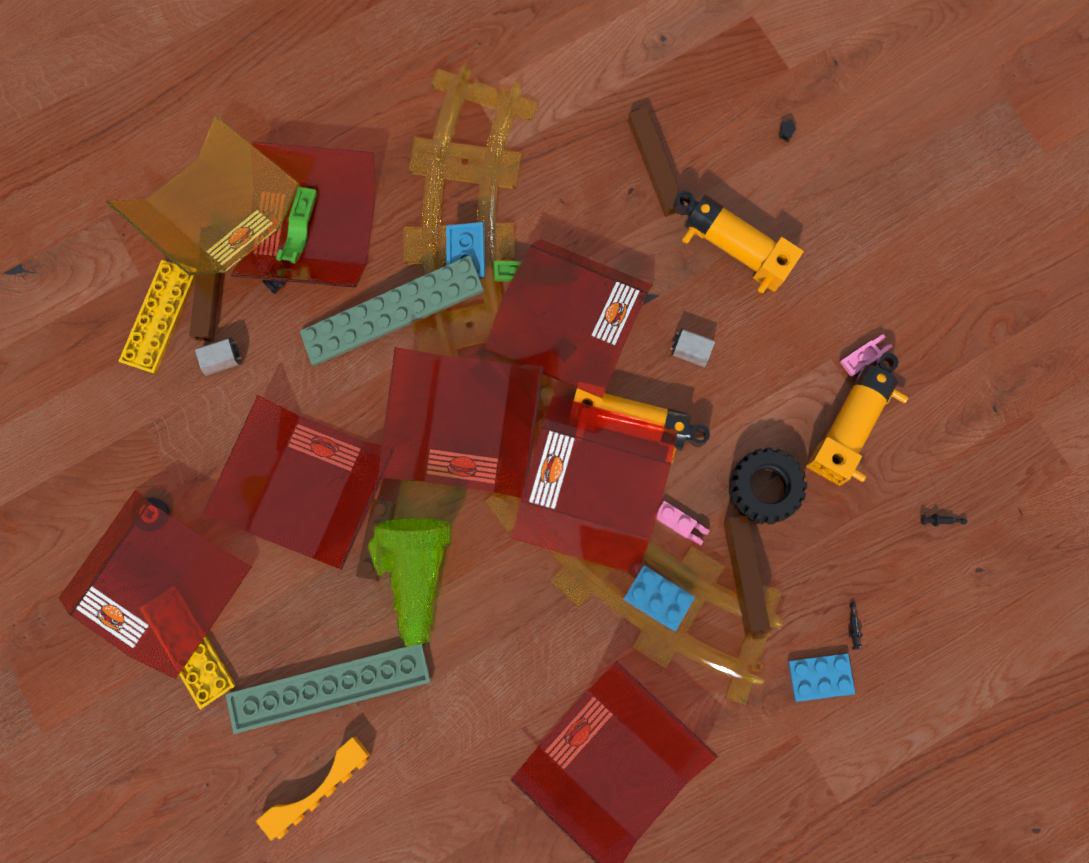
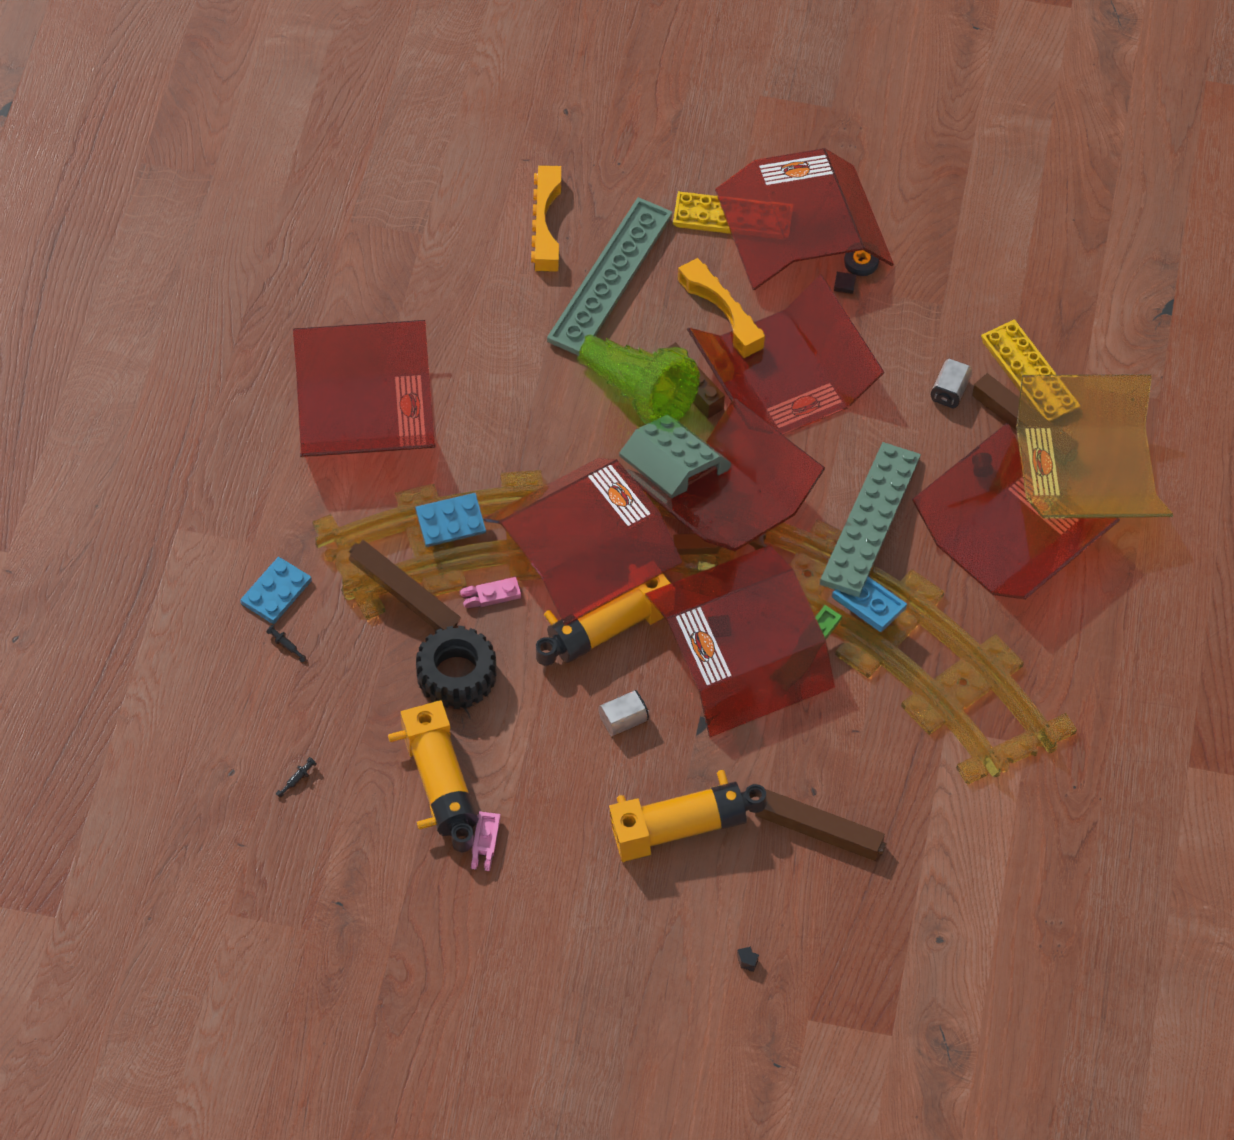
camera: 130 degrees right, 20 degrees down
bright green piece [276,187,317,264] -> none
none -> sand green slope [619,415,731,498]
none -> light orange arch [678,258,765,358]
none -> black tile [834,271,856,294]

